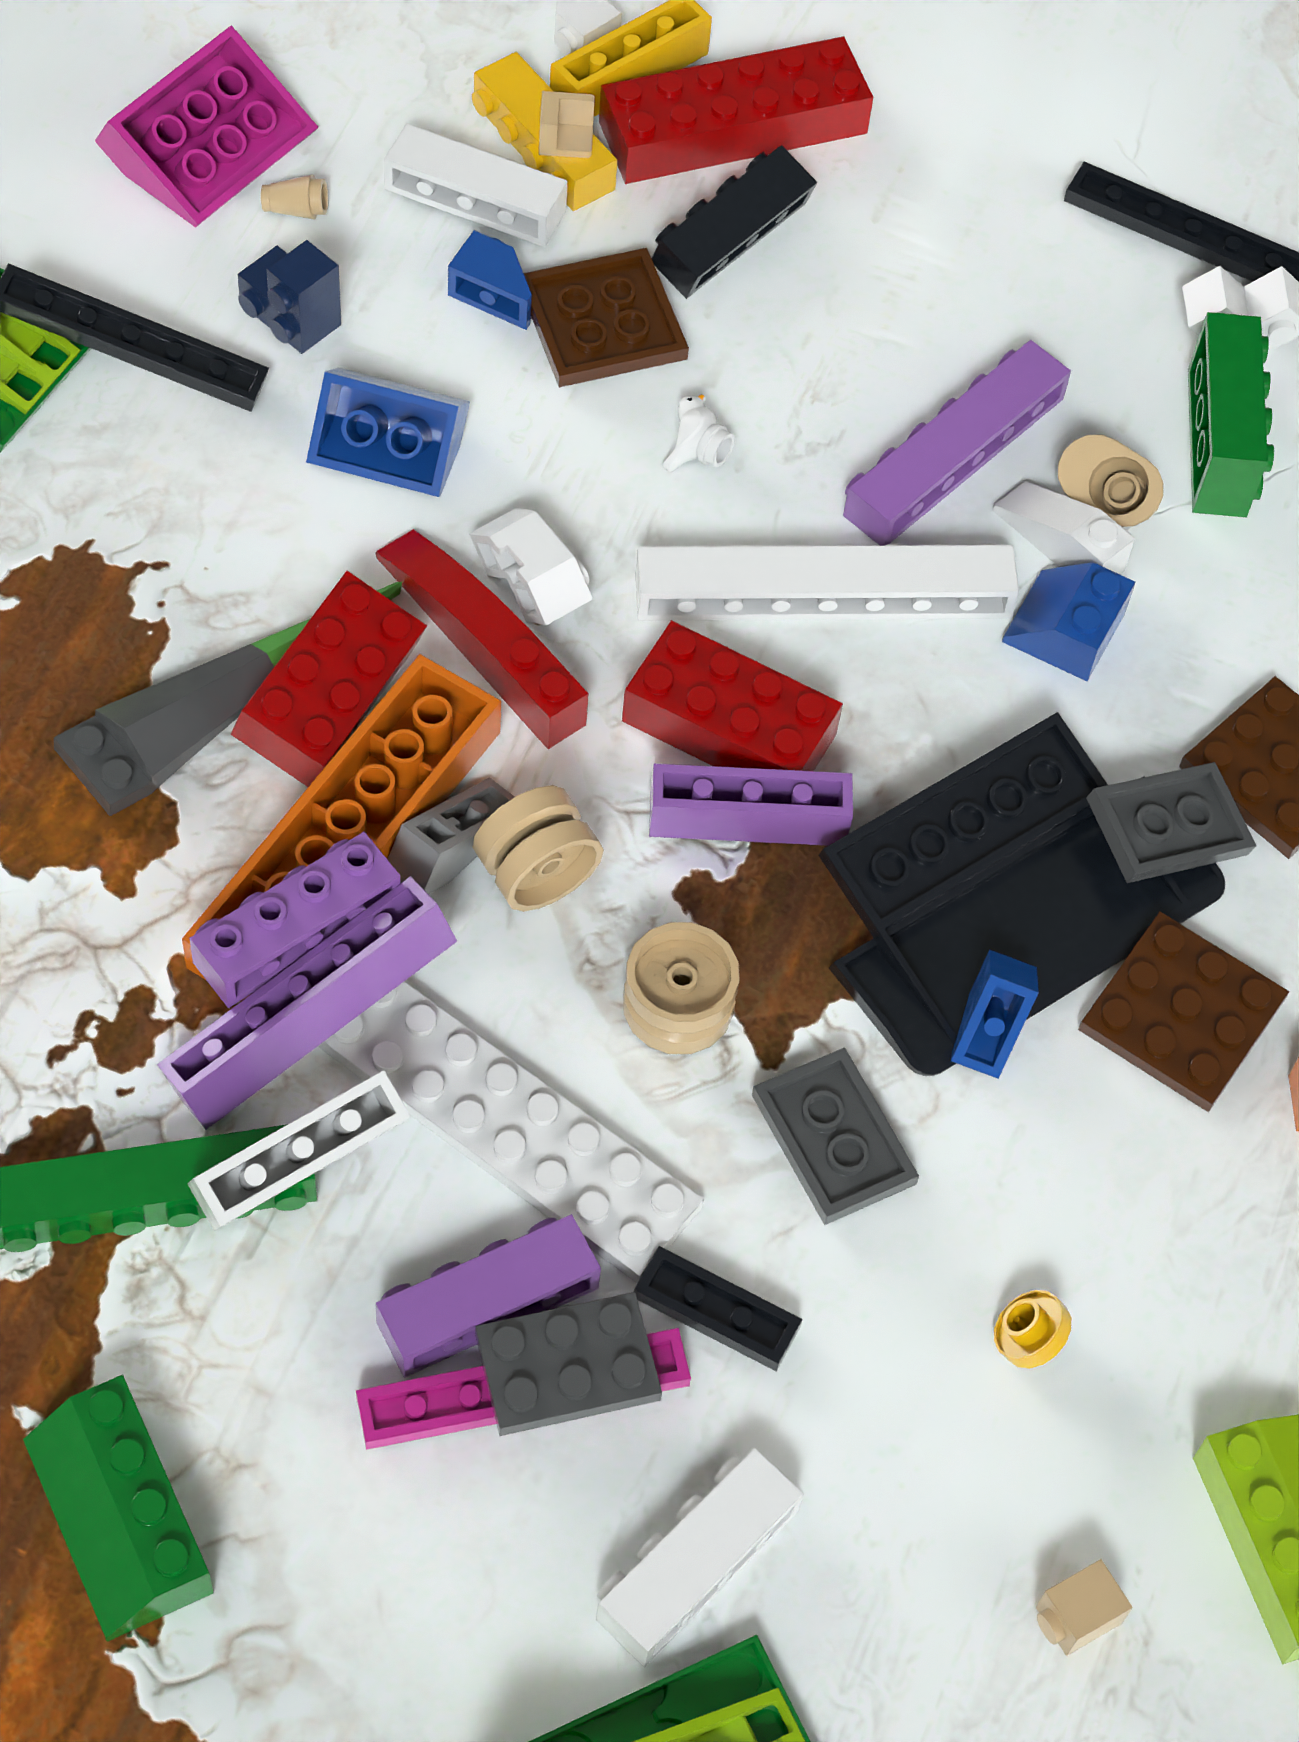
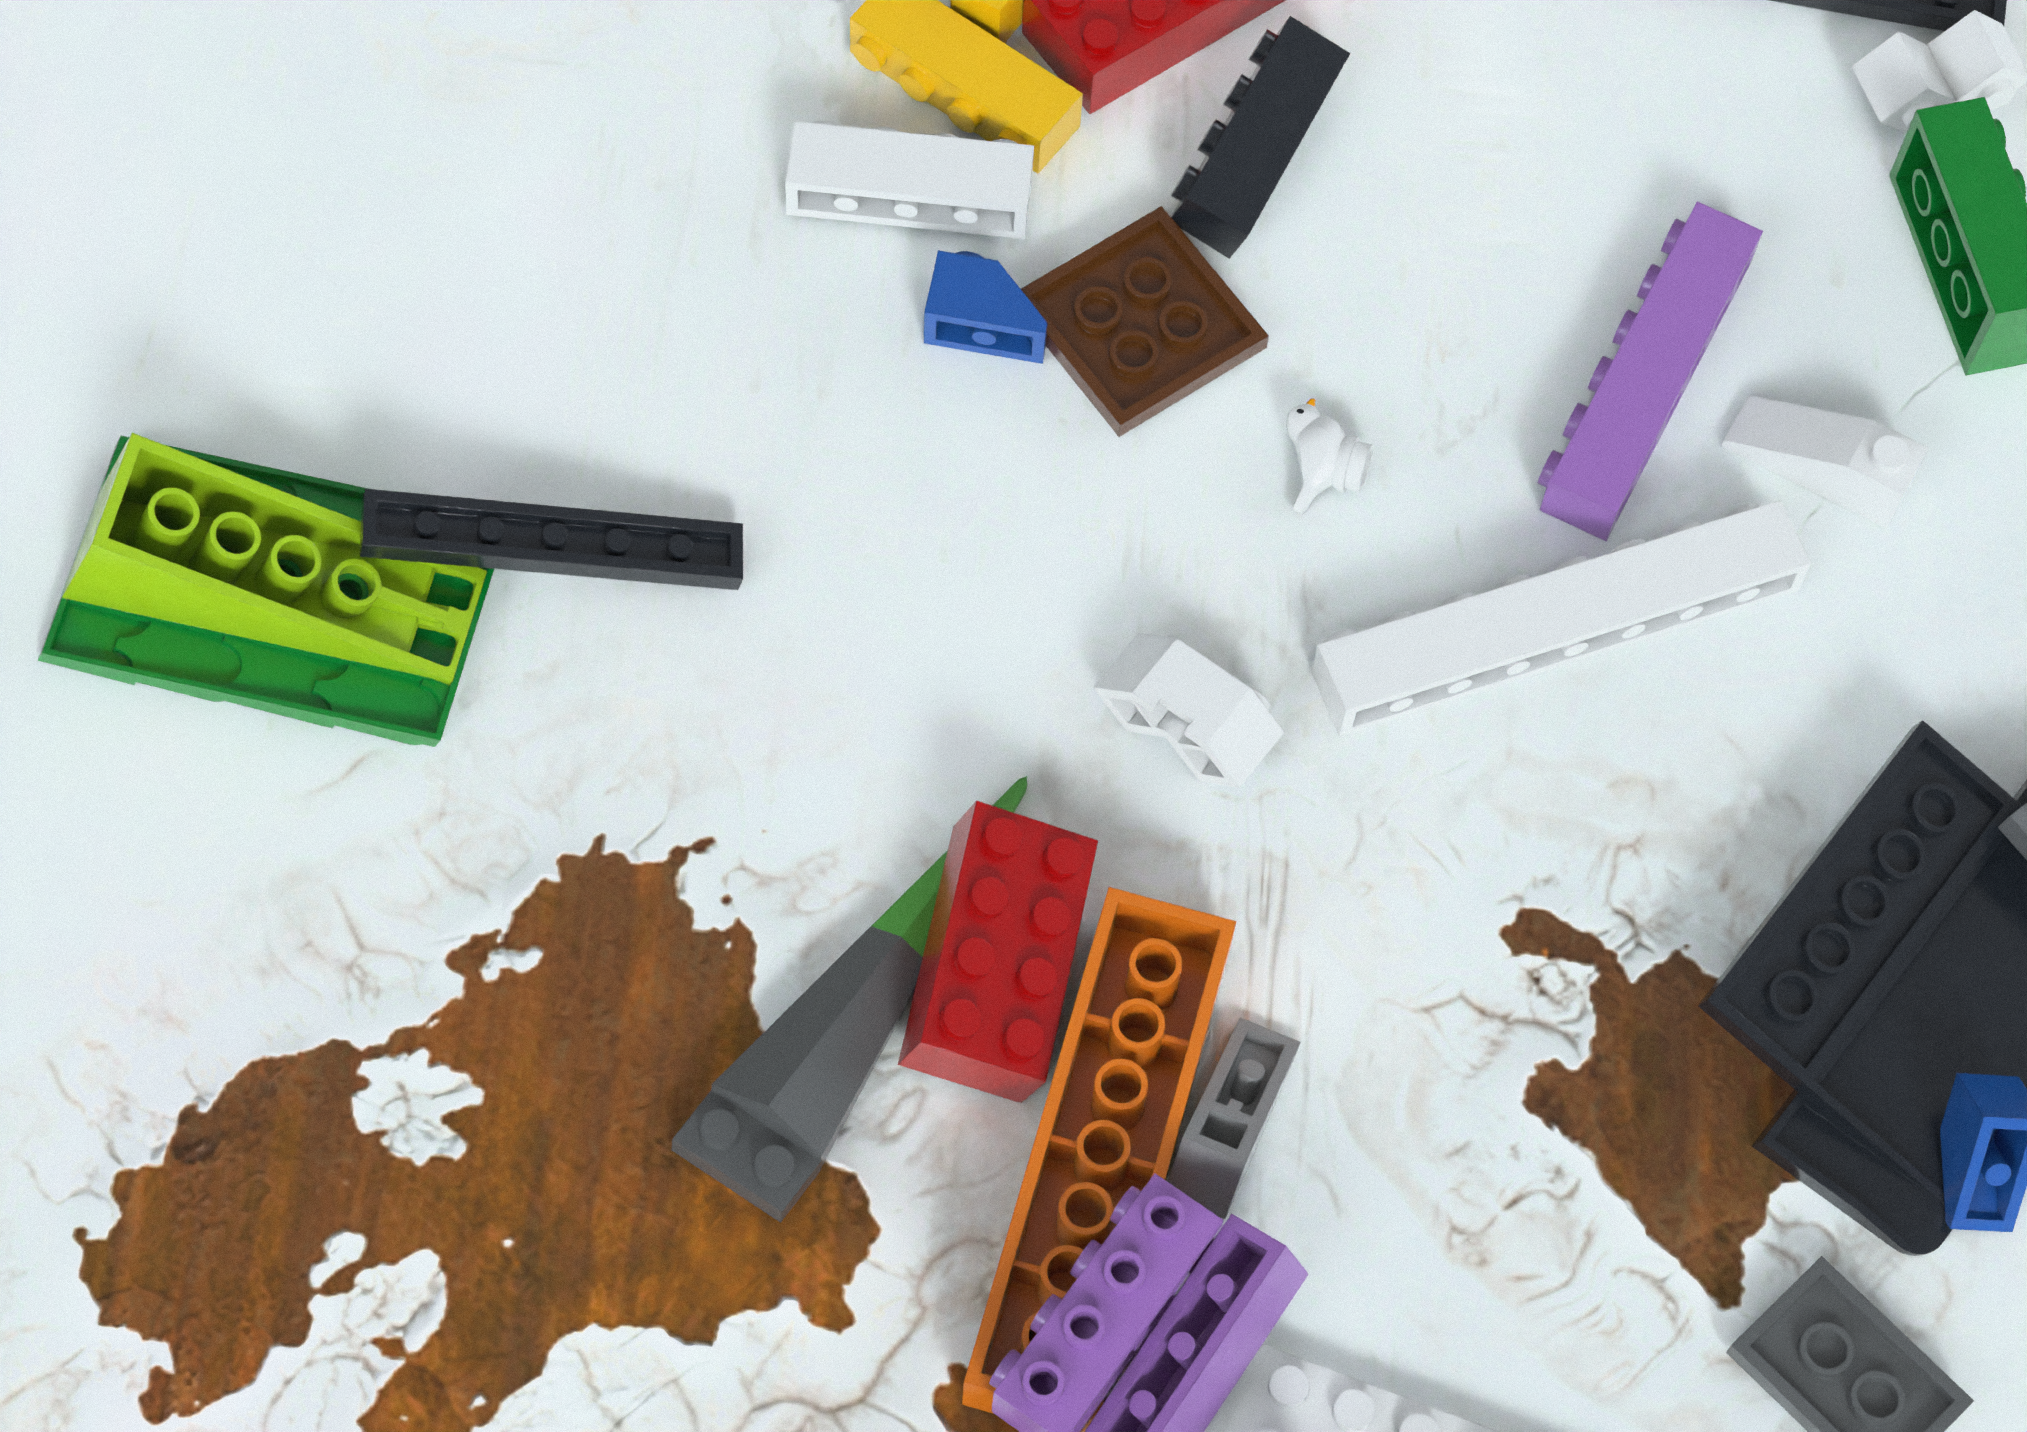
camera: 15 degrees left, 5 degrees up
dark pink slope [95,25,318,228] -> none
dark blue brick [237,240,341,354] -> none
tan cone [261,174,328,220] -> none
blue slope [306,367,470,497] -> none
red slope [375,529,589,749] -> none
tan wheel [472,785,604,912] -> none
tan panel [539,91,595,158] -> none
red brick [622,620,843,771] -> none
tan wheel [623,922,739,1054] -> none
medium lavender brick [649,764,853,846] -> none
blue slope [1002,562,1136,681] -> none
tan piece [1058,435,1163,527] -> none

